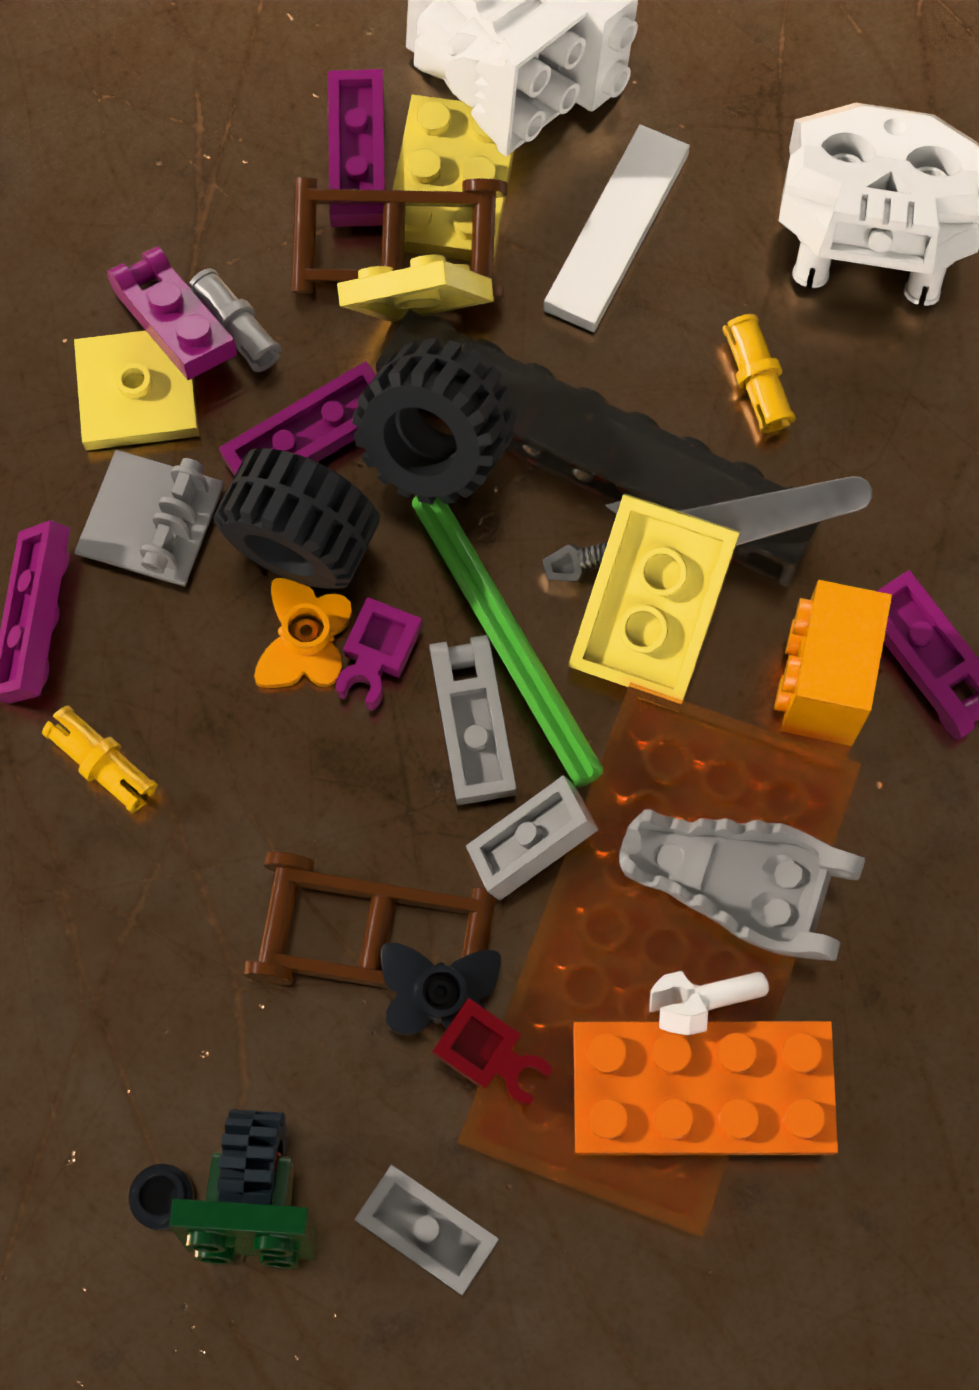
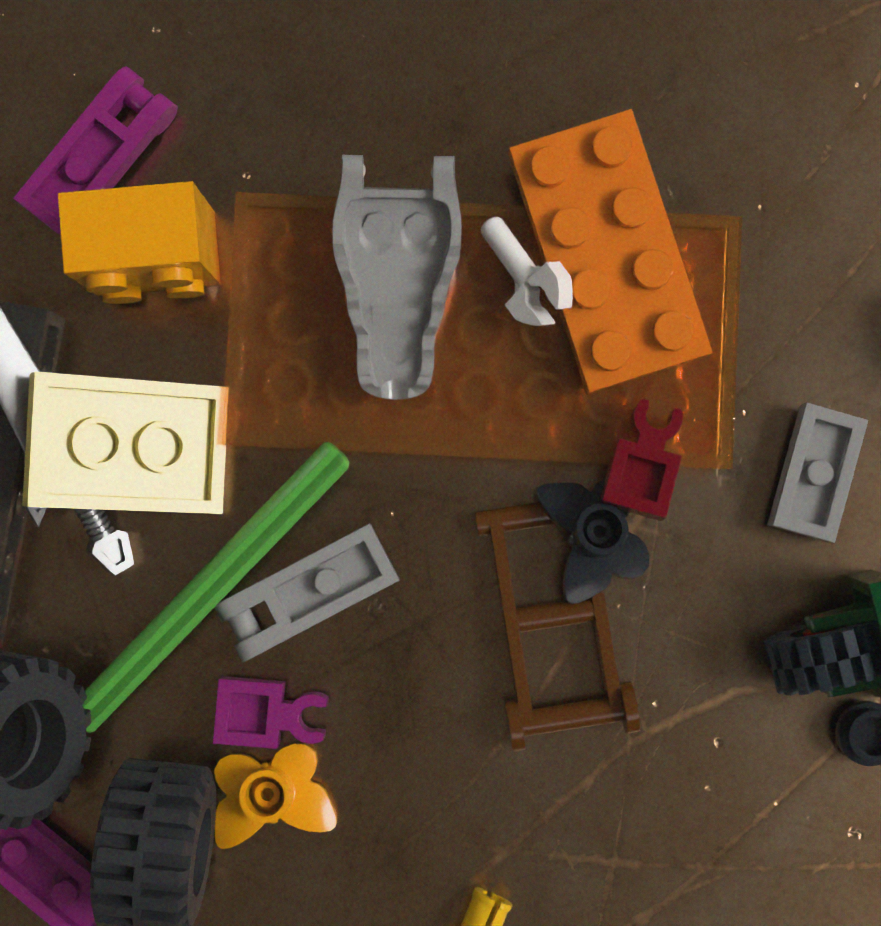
camera: 110 degrees left, 15 degrees up
light grey plate [466,775,599,901] -> none

